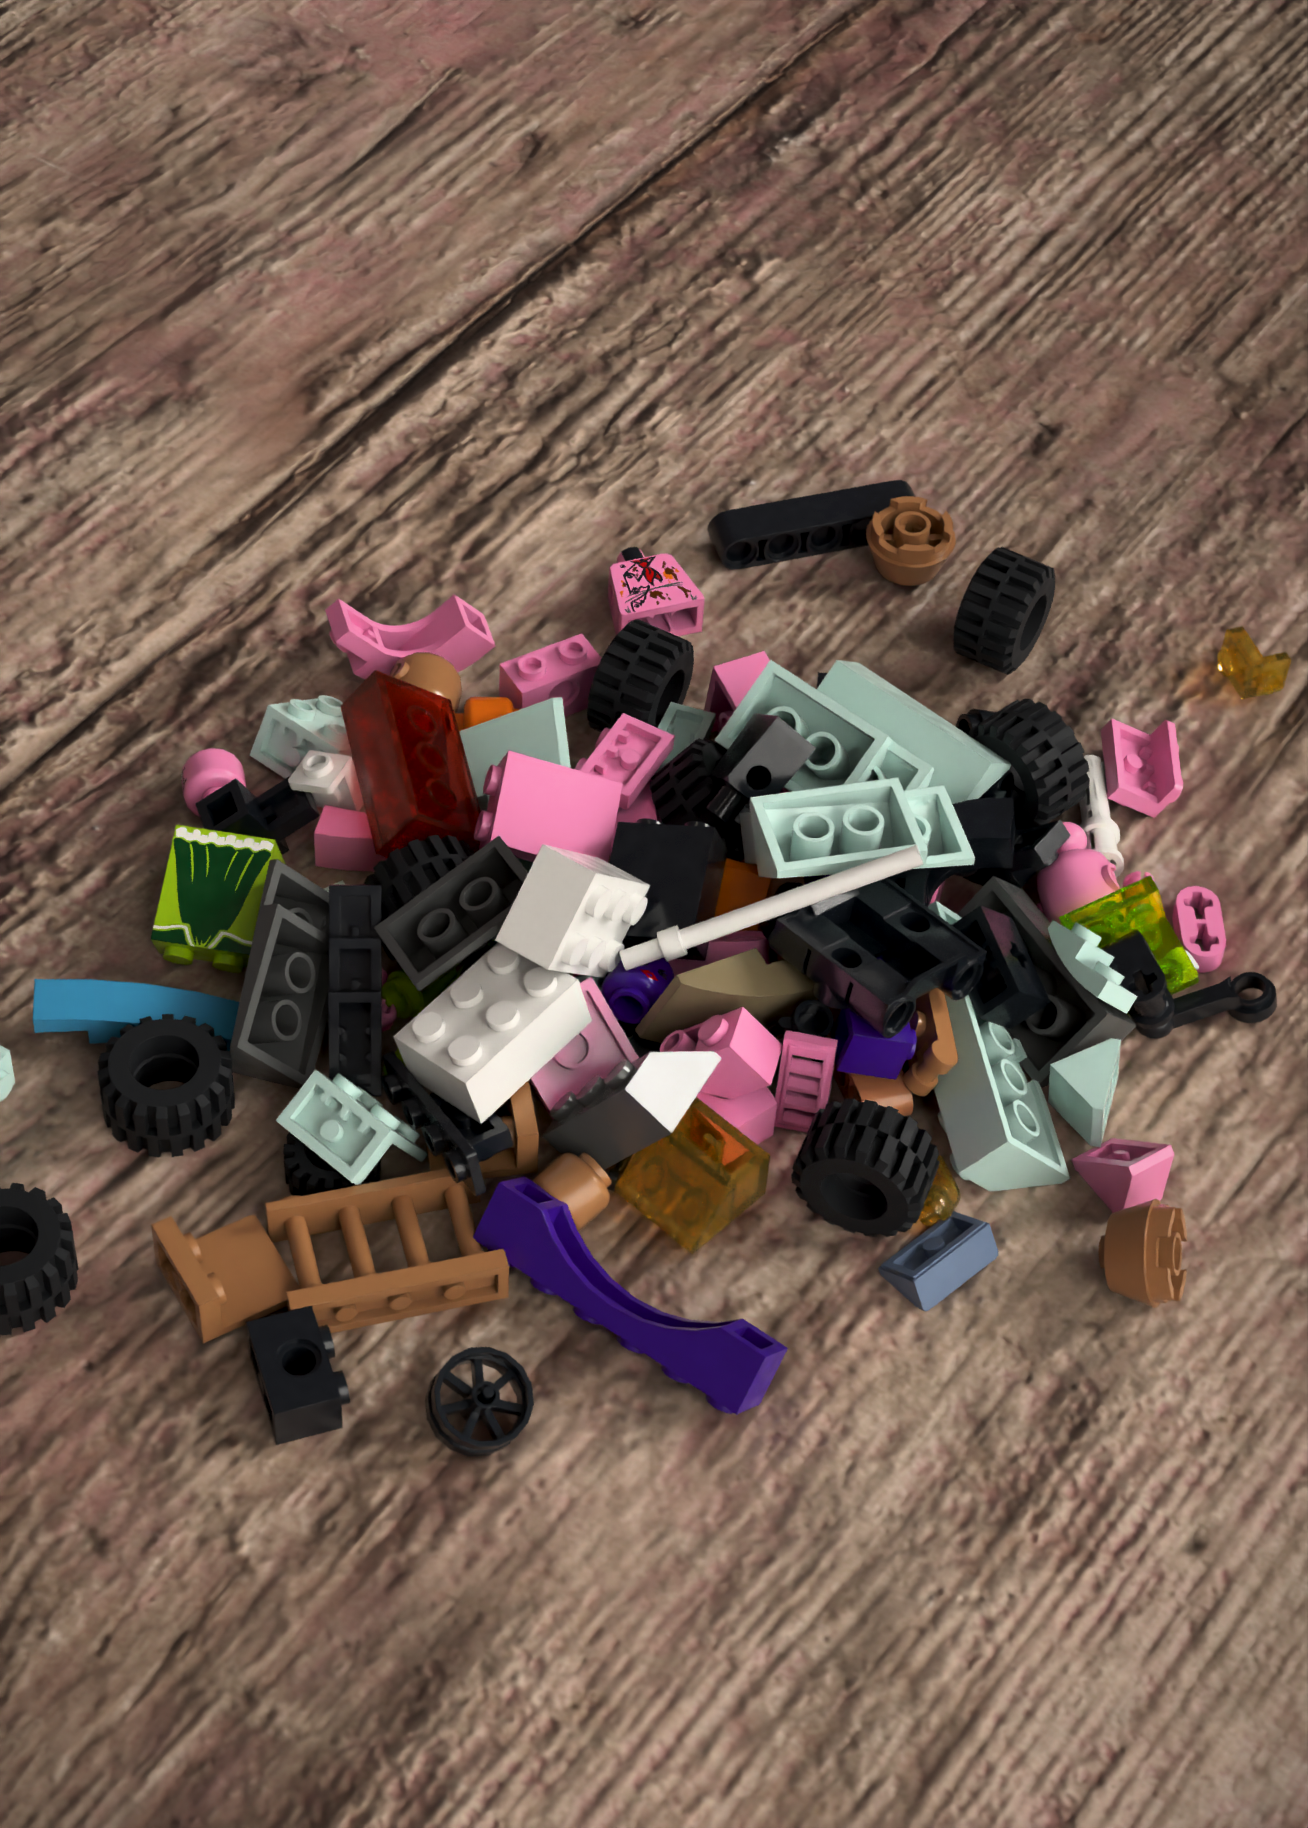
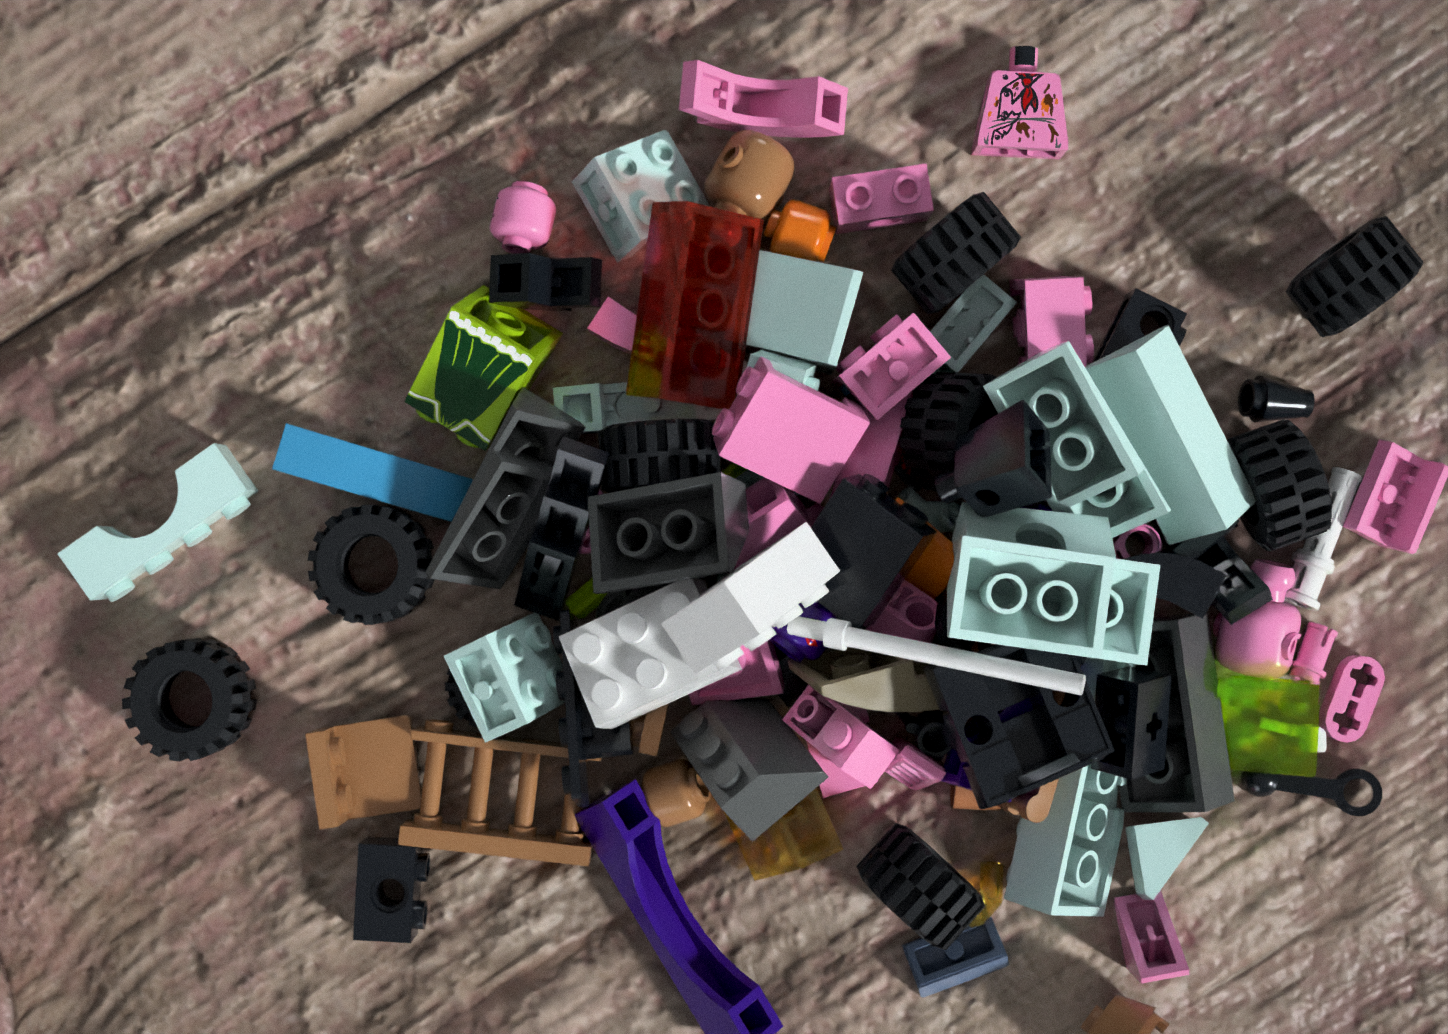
camera: 20 degrees right, 40 degrees up
white bracket [288,750,366,811] -> none
black wheel [425,1347,534,1457] -> none
black beam [707,480,916,570] -> none
medium nougat cone [866,496,956,586] -> none
light aqua slope [1048,920,1137,1014] -> none
black piece [1101,929,1175,1029] -> none

